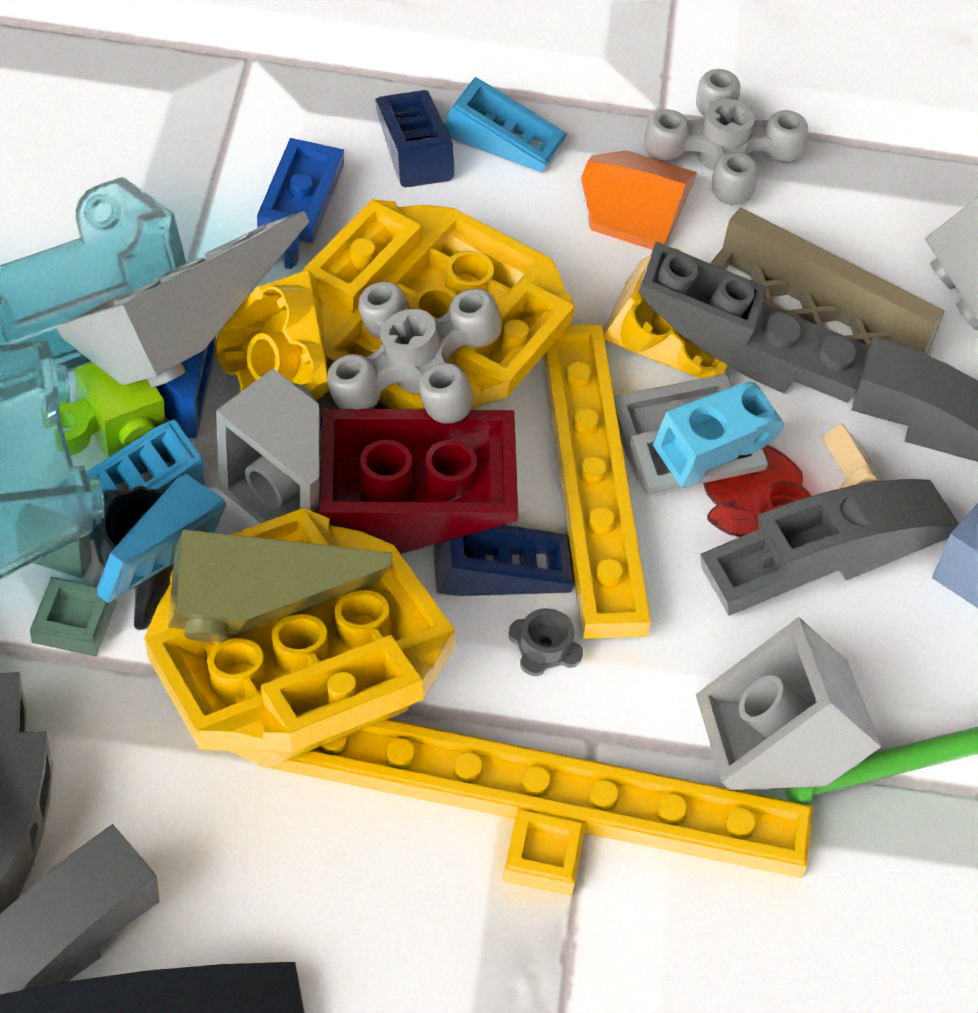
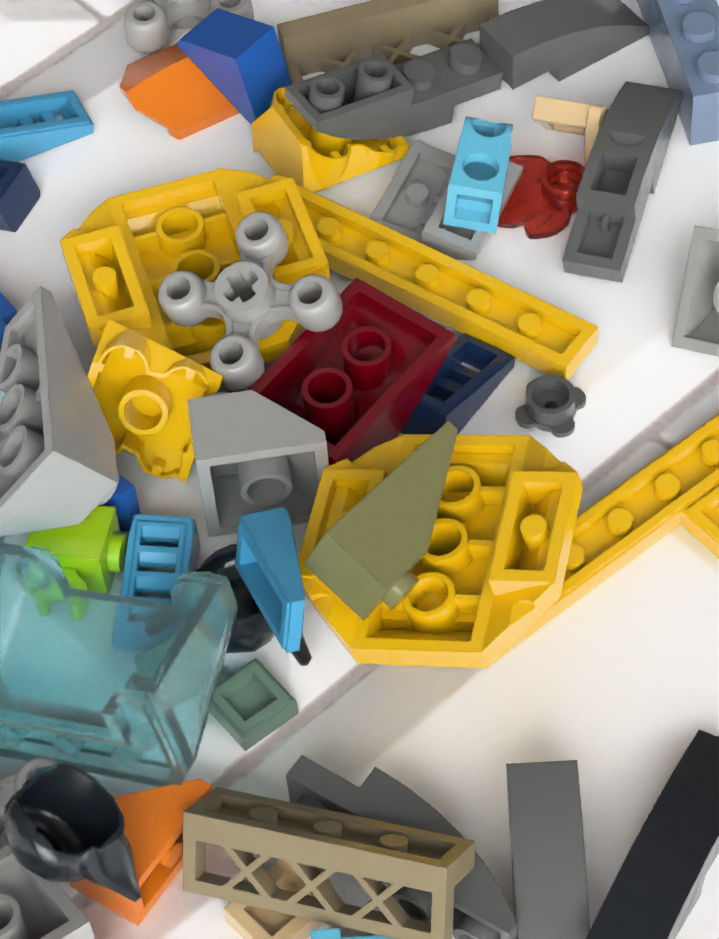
camera: 40 degrees left, 0 degrees up
none -> blue slope [177,8,292,124]

